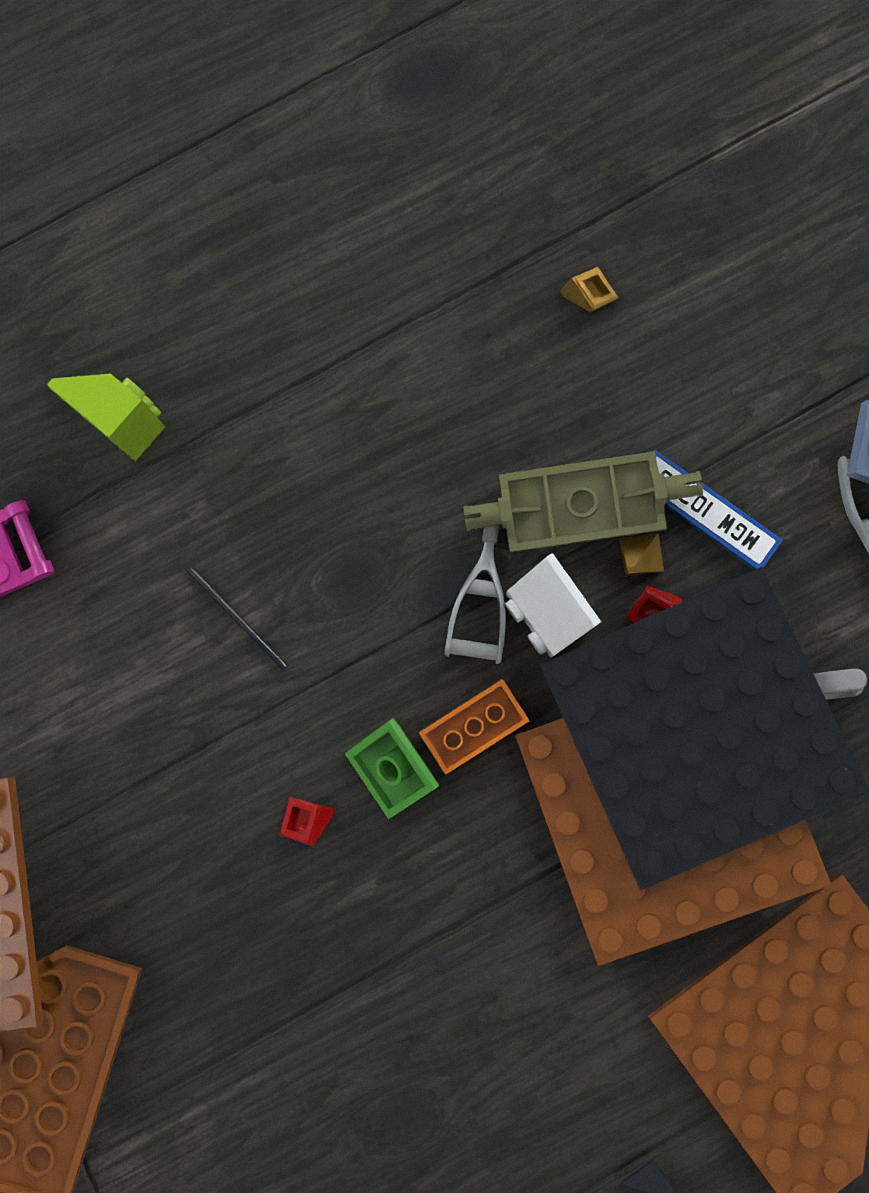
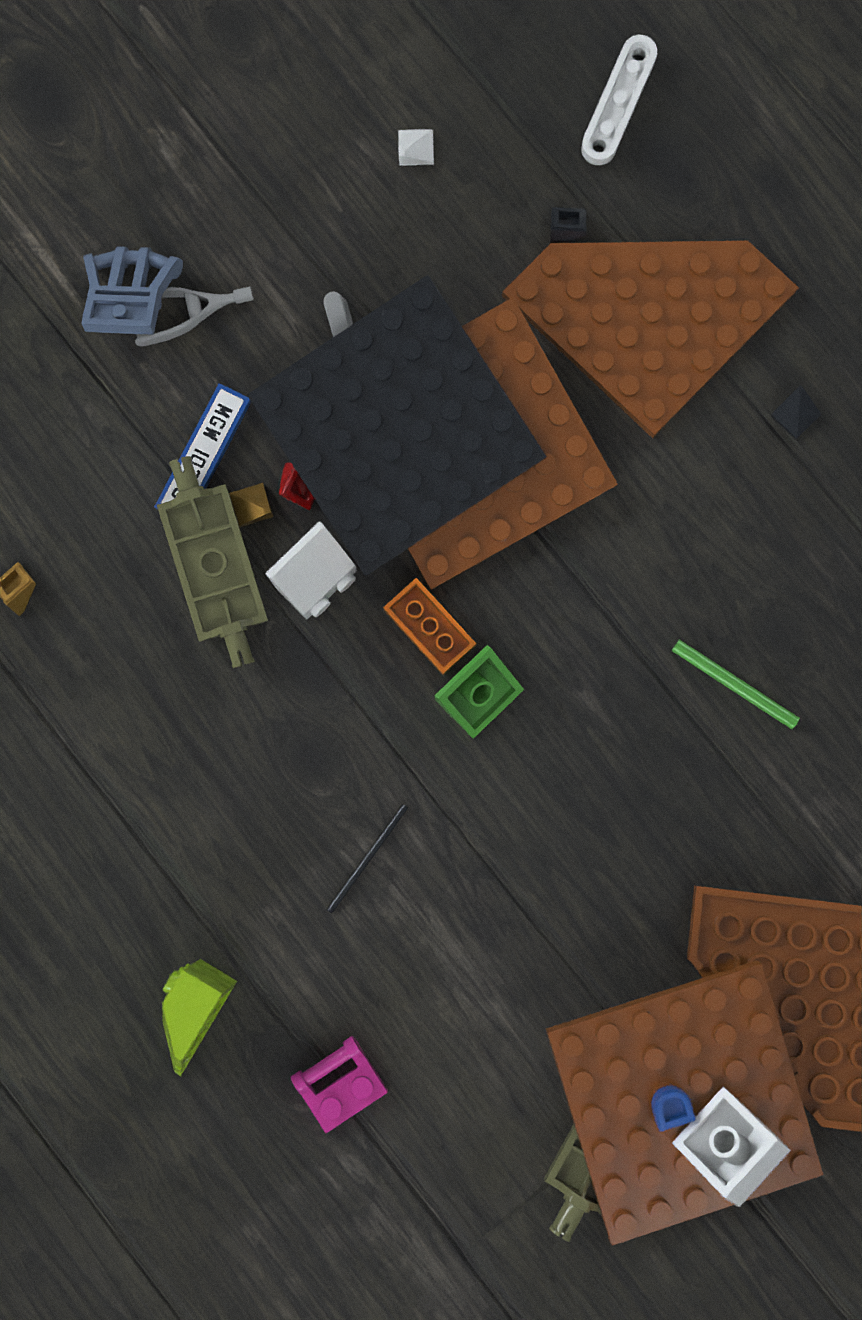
camera: 100 degrees left, 0 degrees up
red slope [279,797,335,846] -> none
light grey piece [445,525,506,664] -> none
none -> bright green bar [671,639,800,729]

